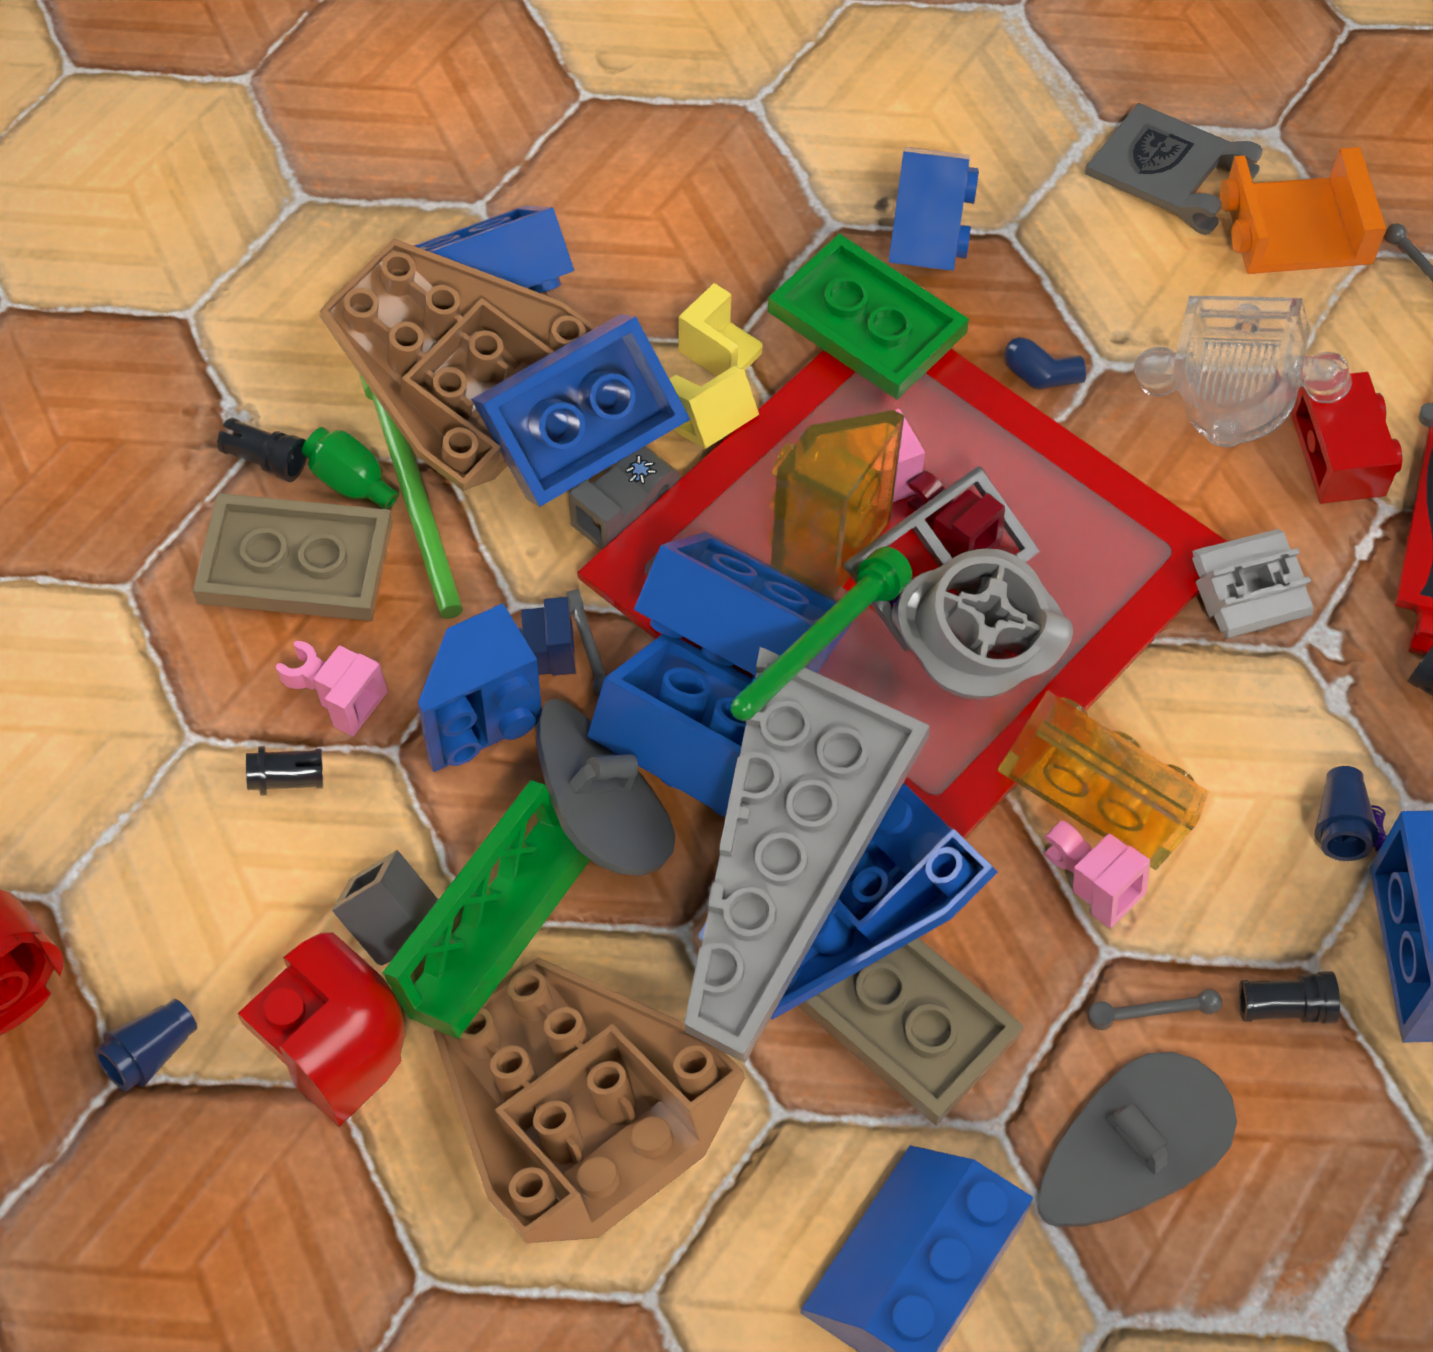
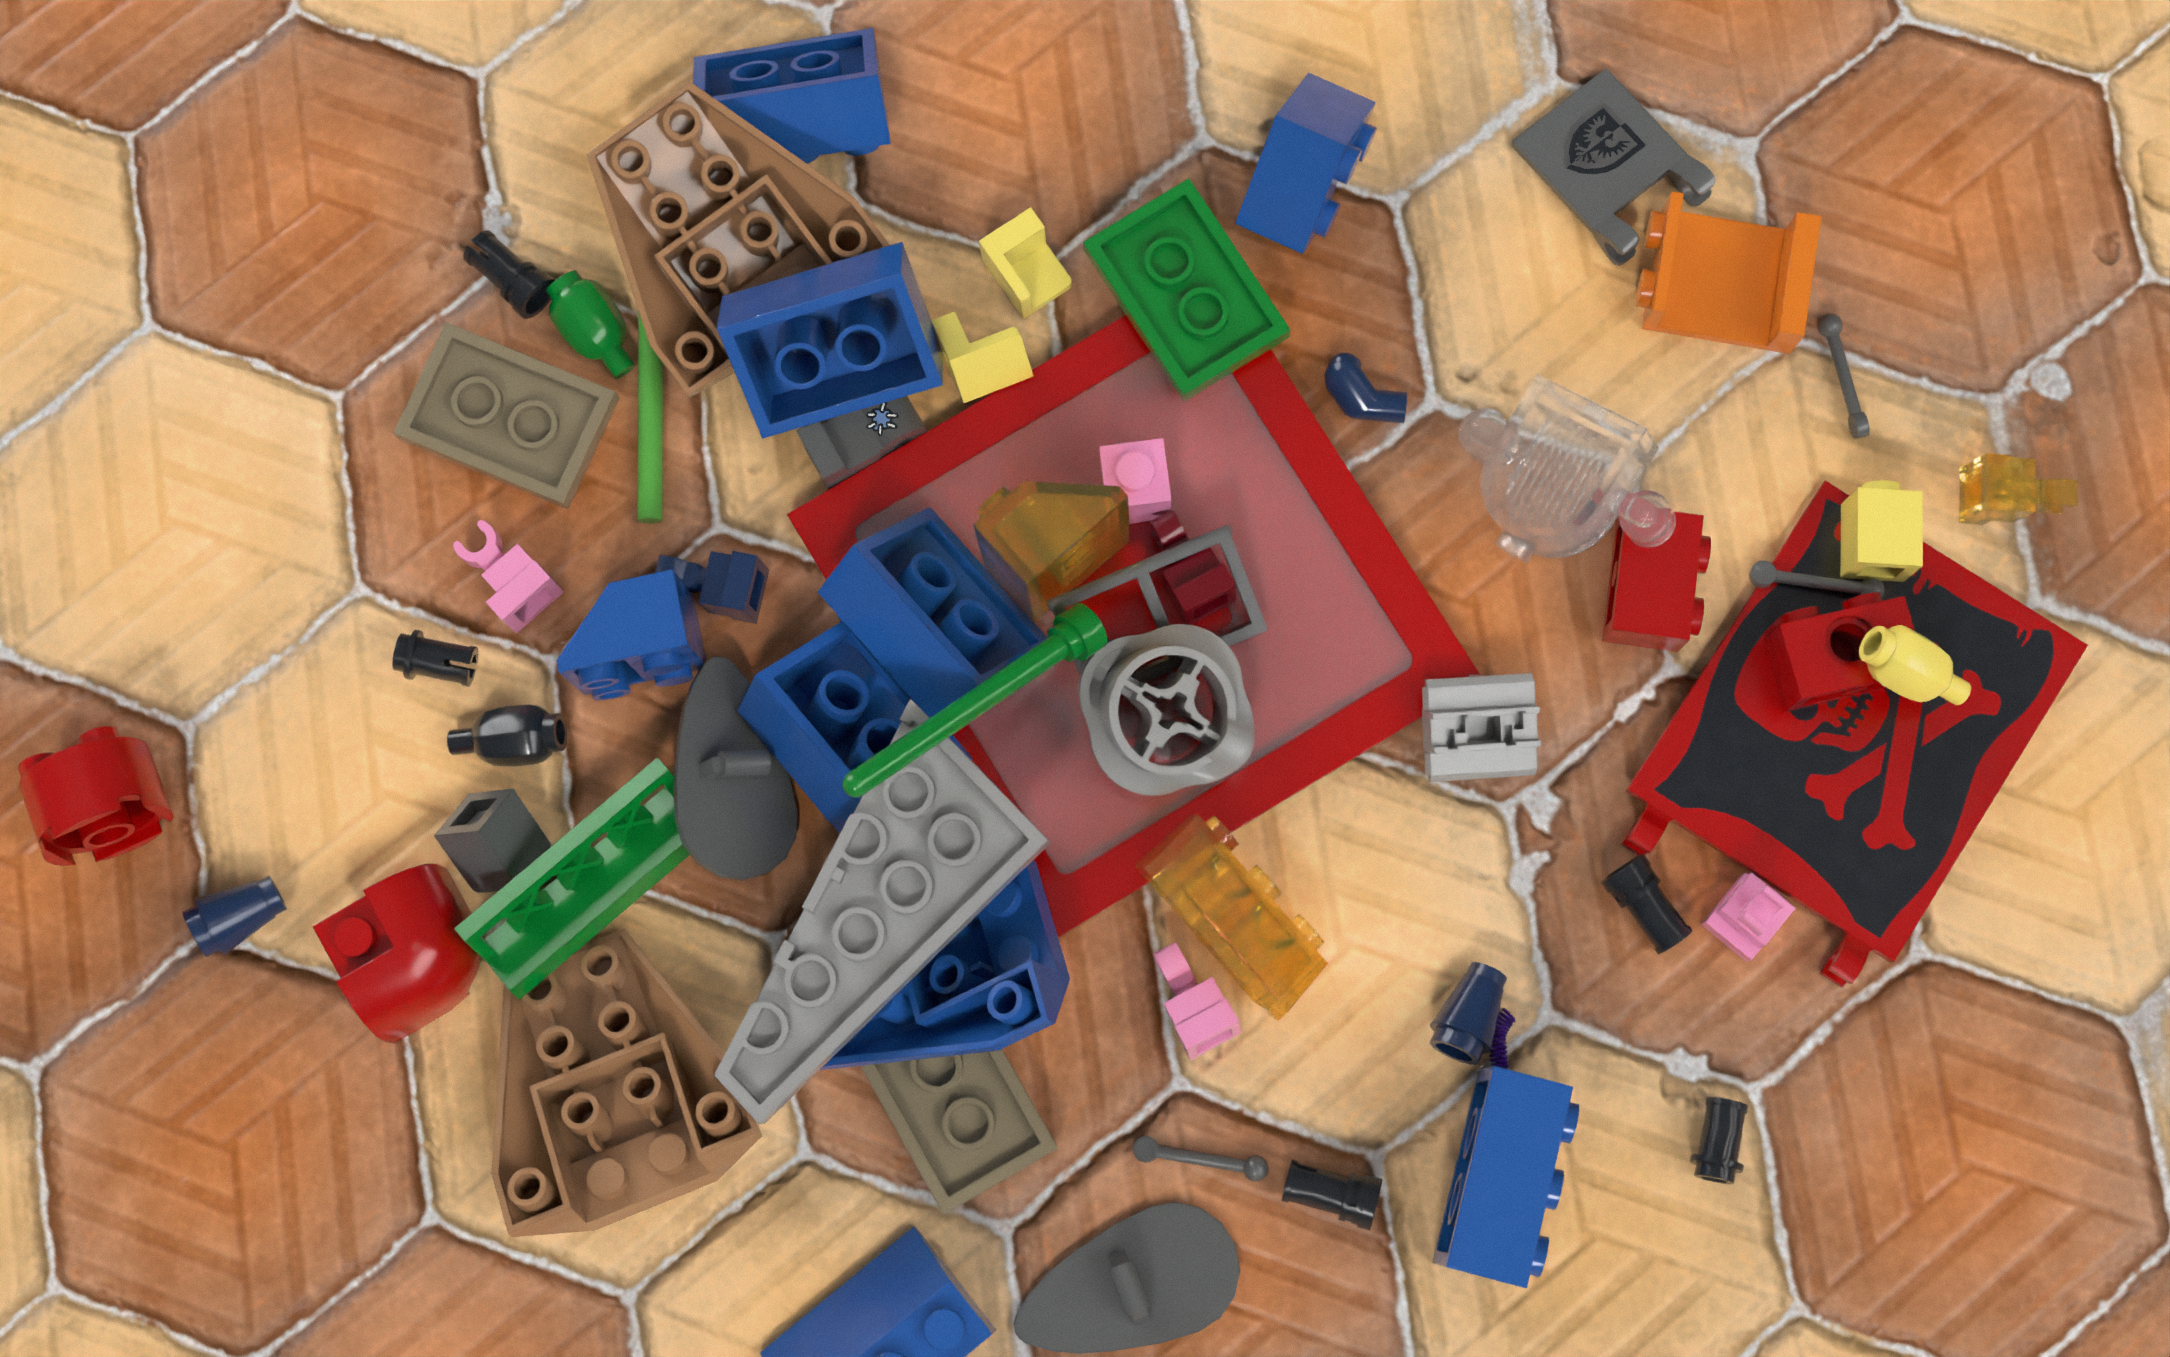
camera: 25 degrees right, 20 degrees up
dark grey hinge [566,589,608,696] -> none
none -> black plant [447,705,567,767]

